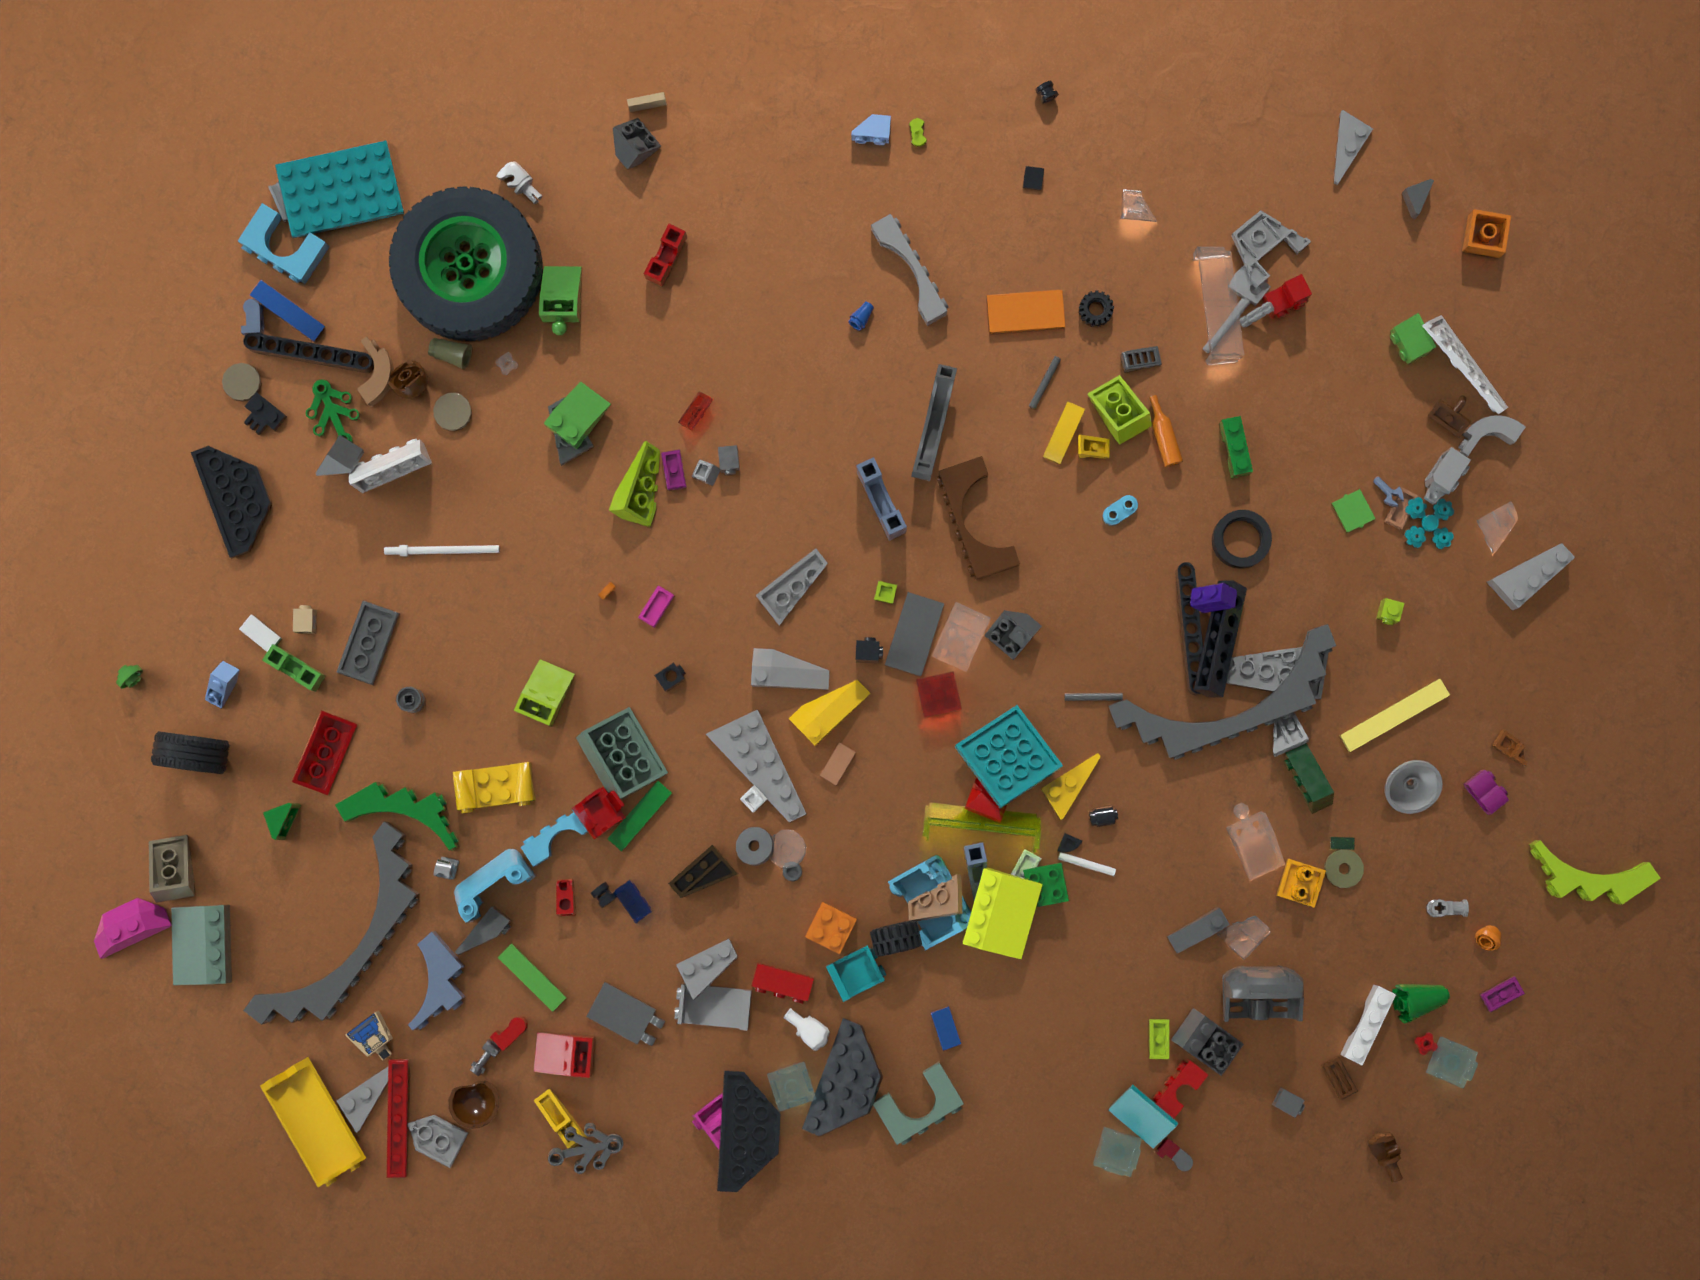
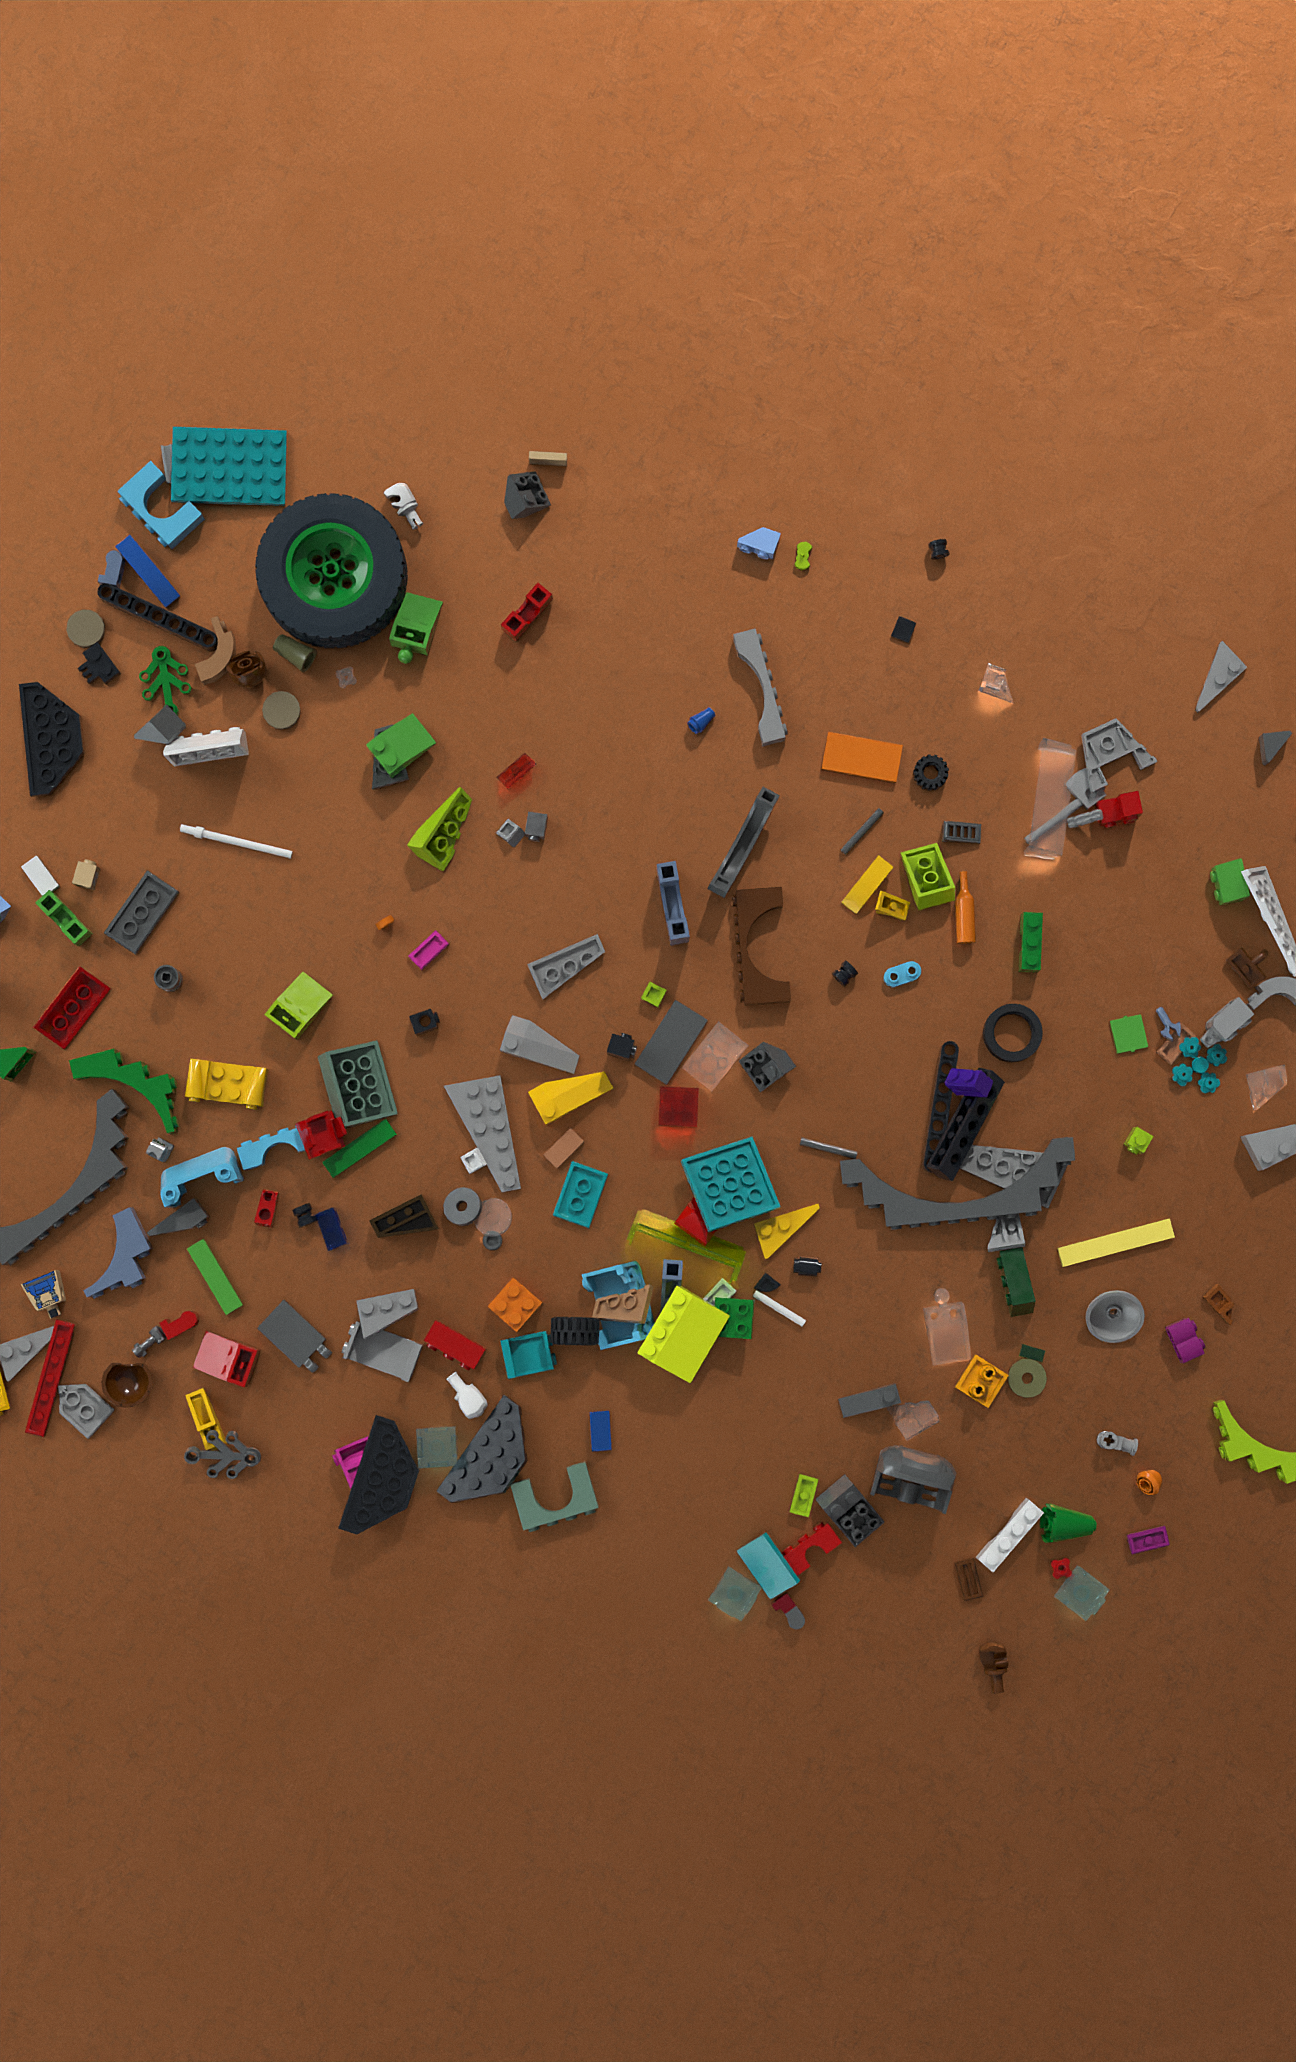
camera: 10 degrees right, 0 degrees up
magenta plate [661,449,687,491] -> none
dark grey brick [1272,1087,1305,1118] -> none
none -> teal tile [553,1161,608,1228]
none -> black wheel [832,960,858,987]

